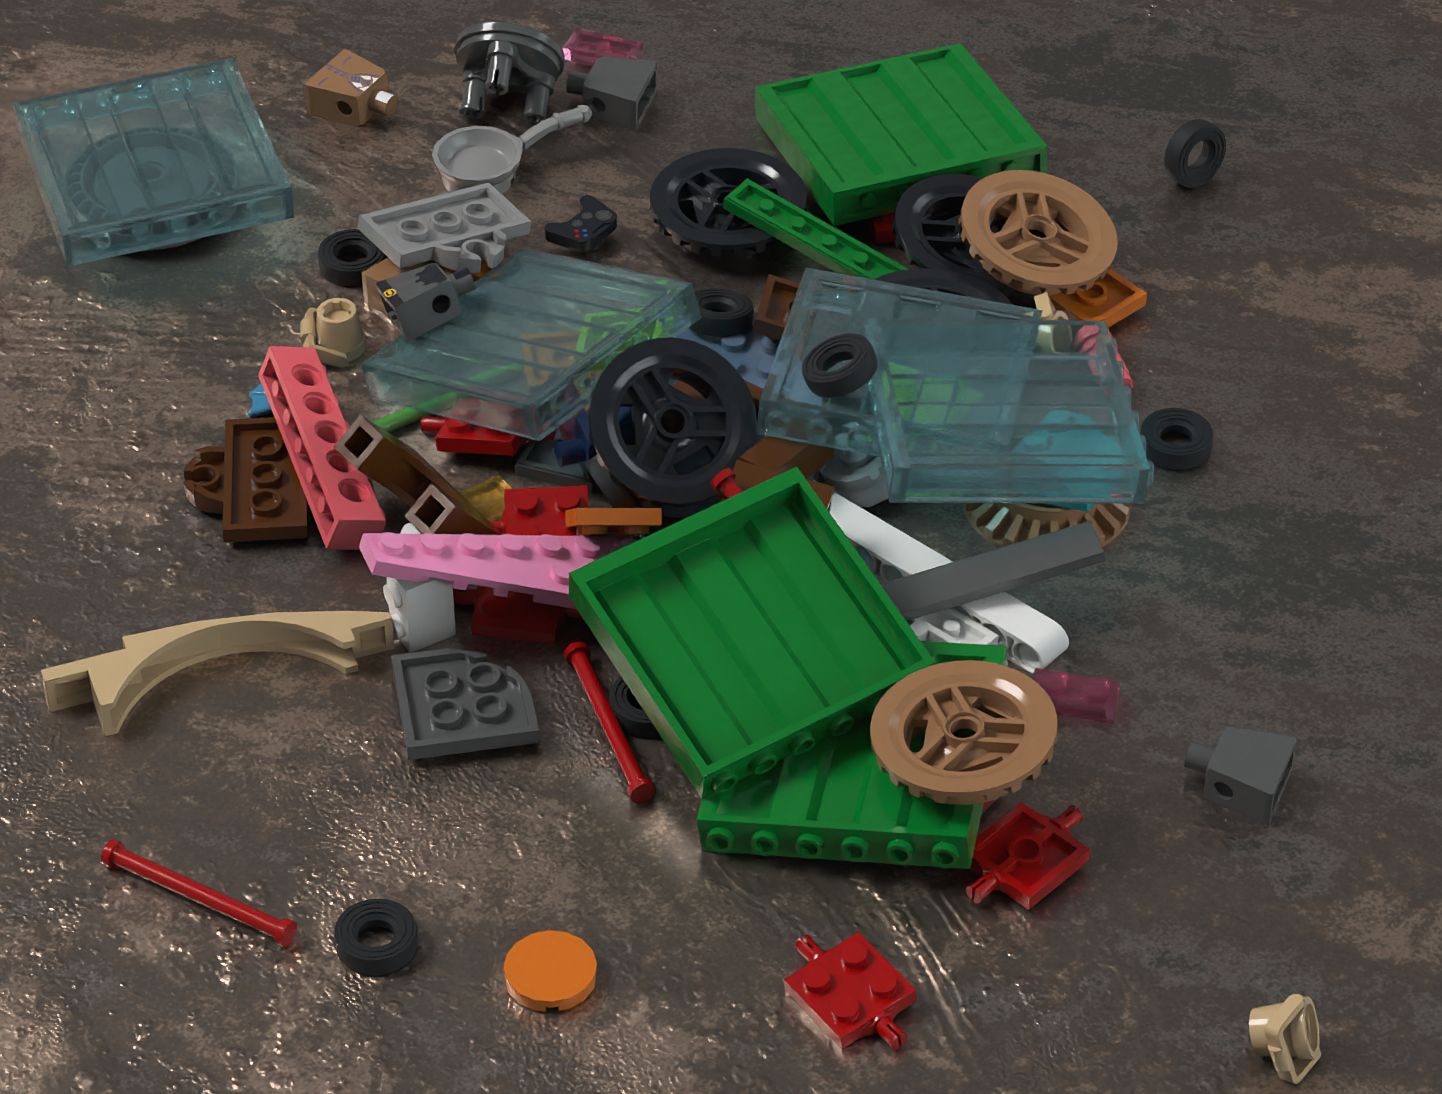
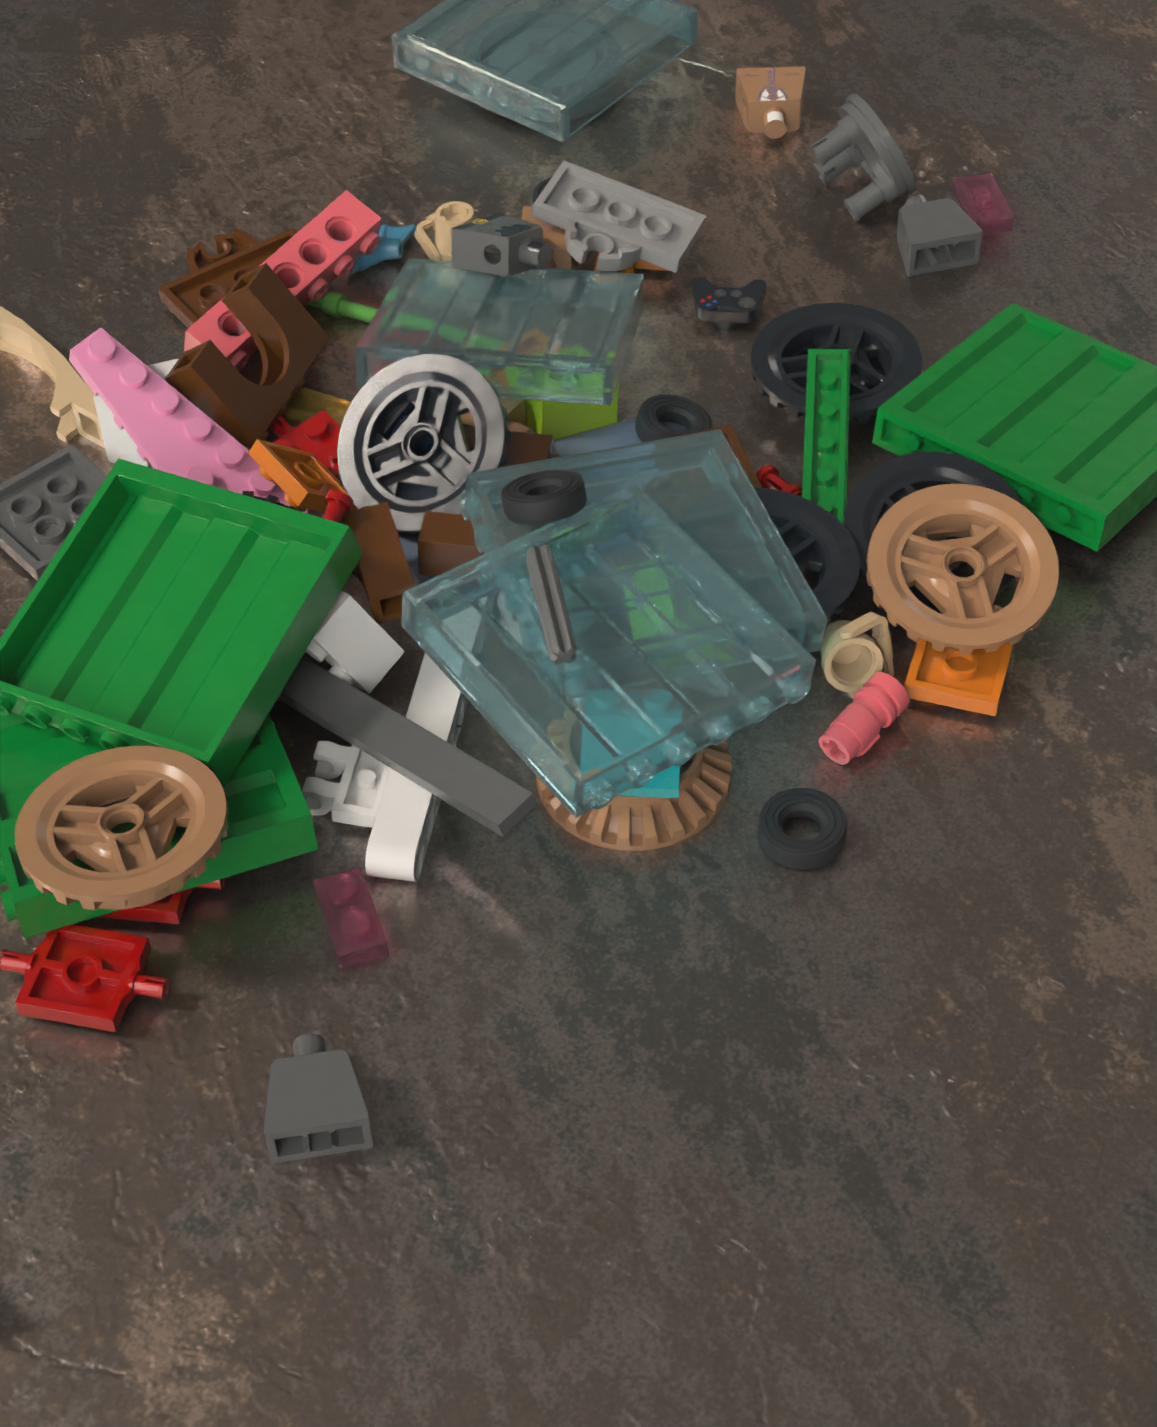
camera: 60 degrees right, 5 degrees up
light grey piece [432,105,592,194] -> none
none -> dark grey axle [526,544,577,665]

